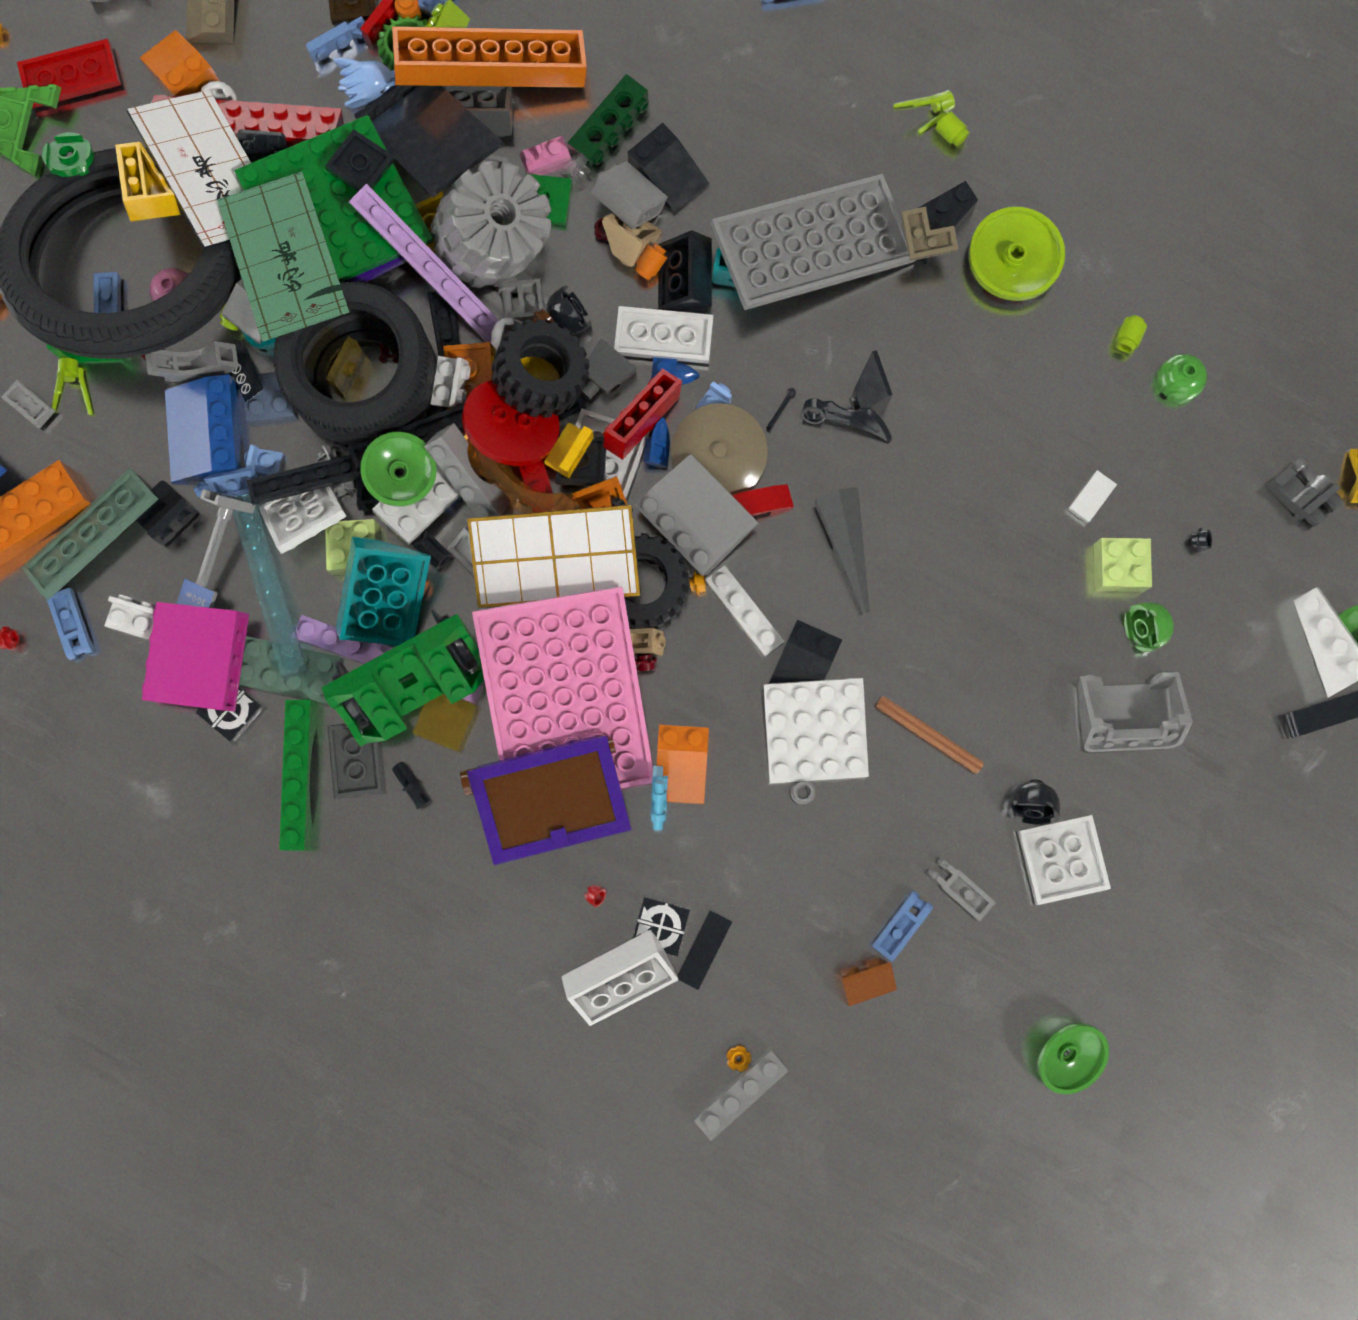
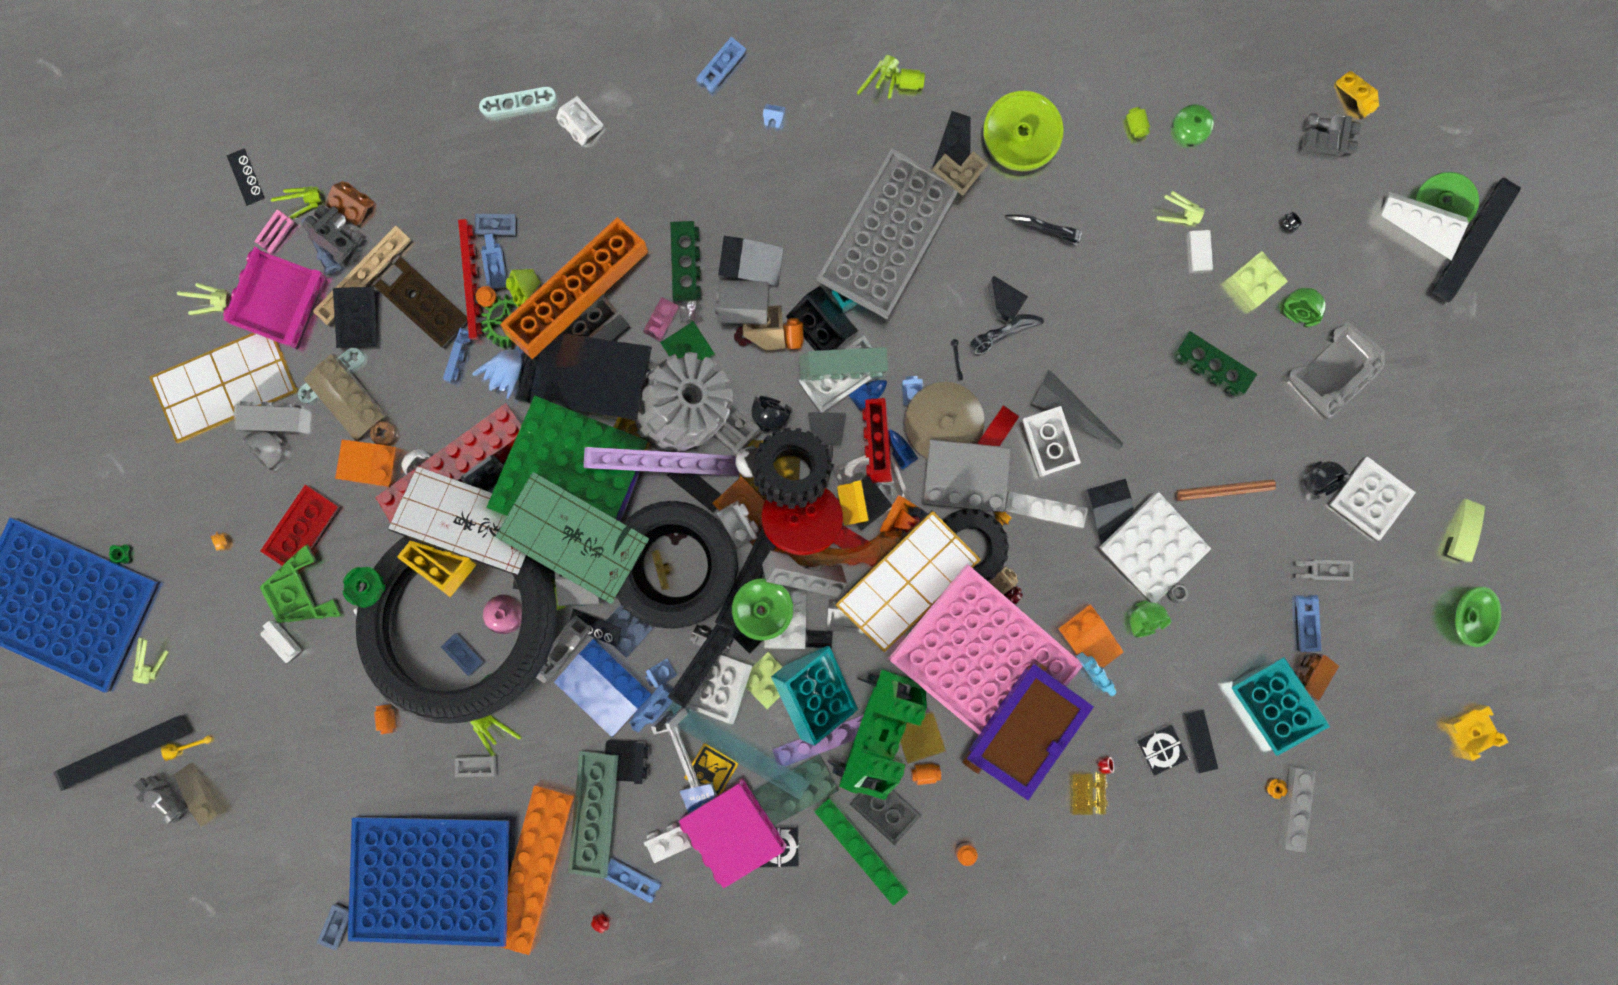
camera: 35 degrees left, 5 degrees up
black plate [325,129,395,192] -> none
black axle [392,761,431,809] -> none
reddish brown plate [533,308,554,324] -> none
white slope [561,930,679,1026] -> none
none -> medium nougat piece [370,421,395,445]
none -> piece [684,743,739,796]
none -> light blue tile [763,104,786,127]
none -> sand green wedge [799,347,888,381]
none -> orange brick [911,763,941,785]
none -> orange brick [956,843,978,866]
none -> black piece [1005,214,1082,243]
none -> white slope [1022,406,1081,477]
none -> clear yellow plate [1072,773,1108,815]
none -> bright green cylinder [1129,601,1172,638]
none -> yellowish green plant [1157,191,1205,226]
none -> dark green brick [1173,331,1257,396]
none -> teal slope [1231,657,1330,756]
none -> yellow panel [1445,704,1508,761]
none -> yellowish green slope [1447,499,1485,562]

